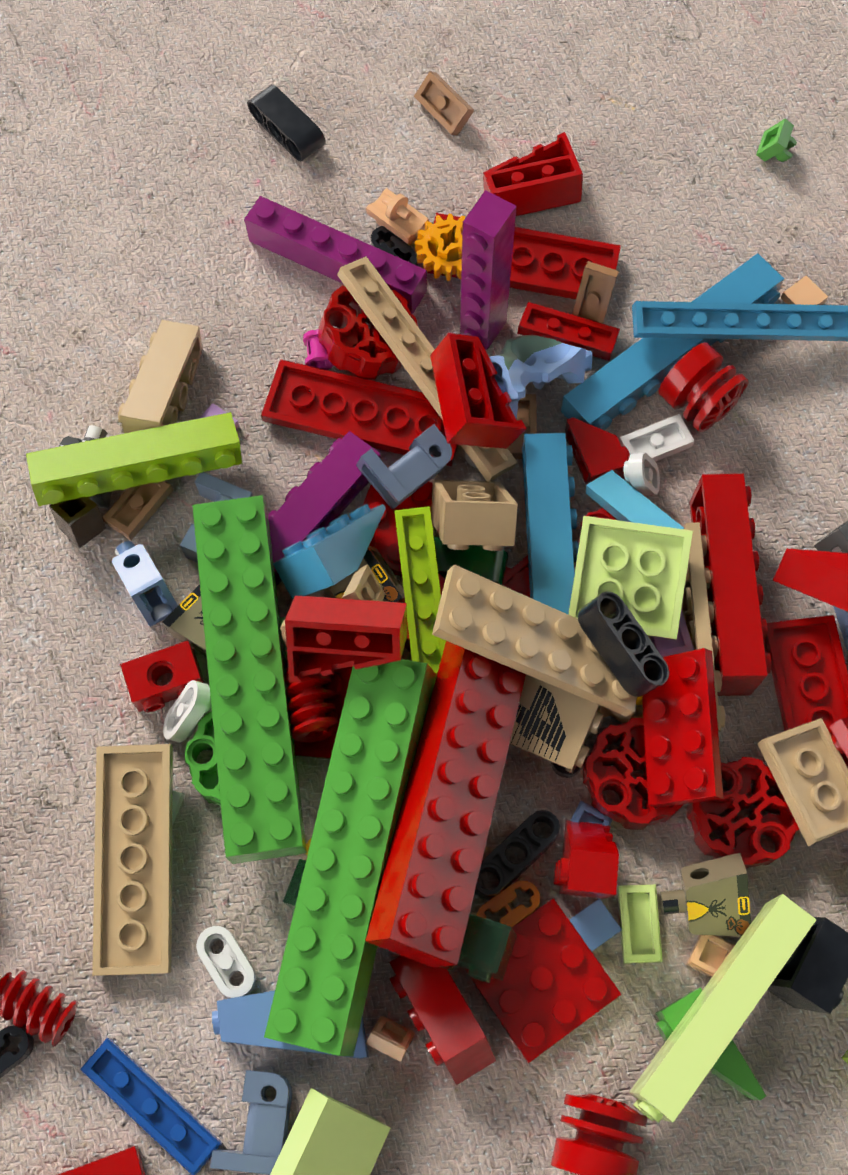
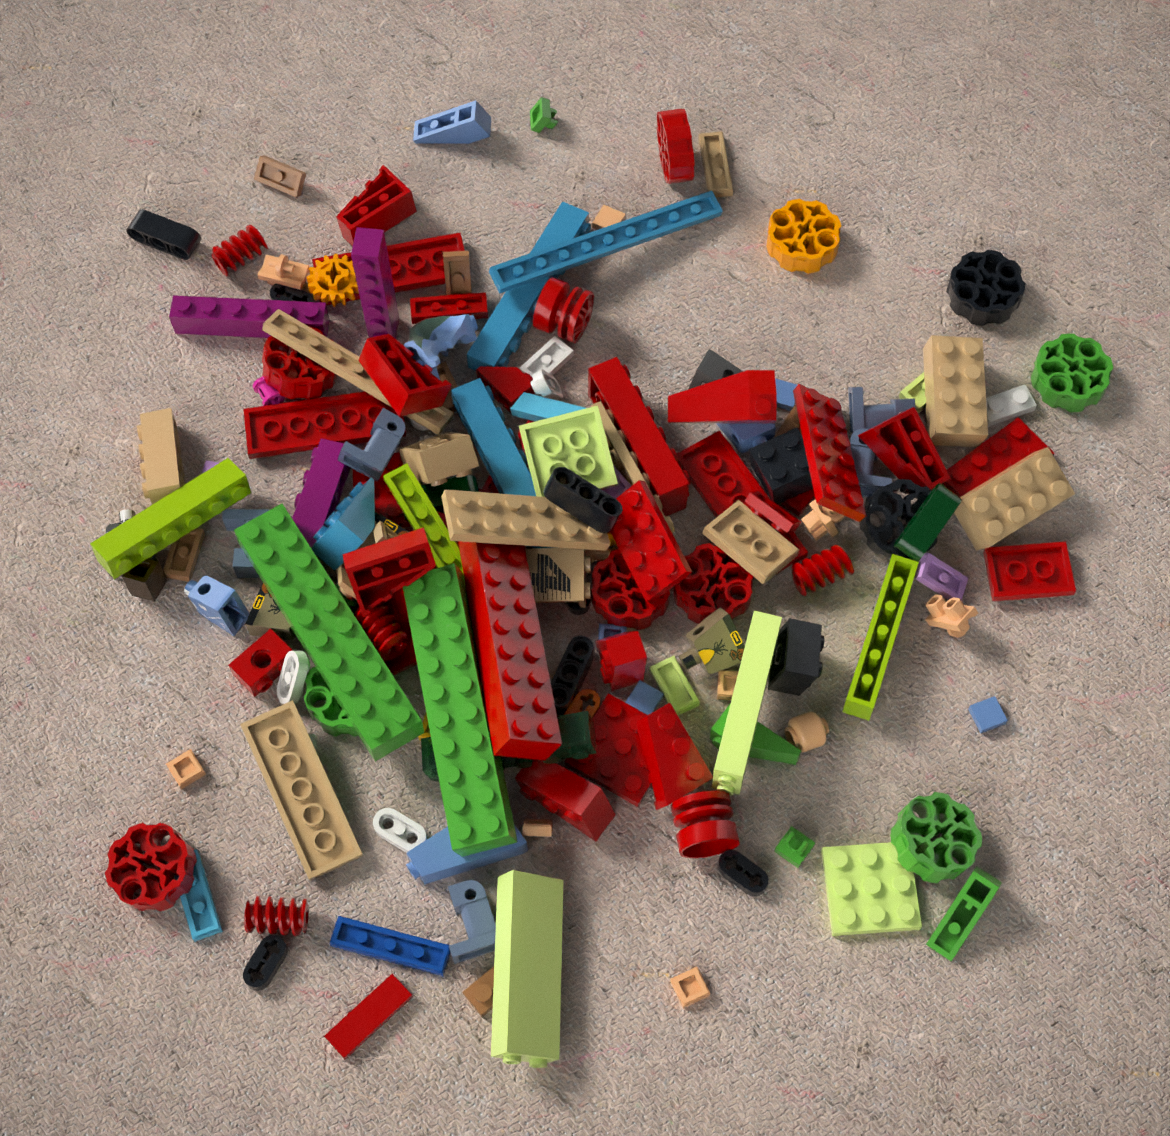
camera: 25 degrees left, 5 degrees down
none -> light nougat tile [166,749,206,790]
none -> red piece [211,225,268,277]
none -> medium blue slope [413,100,492,144]
none -> red wedge [636,703,713,810]
none -> light nougat head [784,711,829,753]

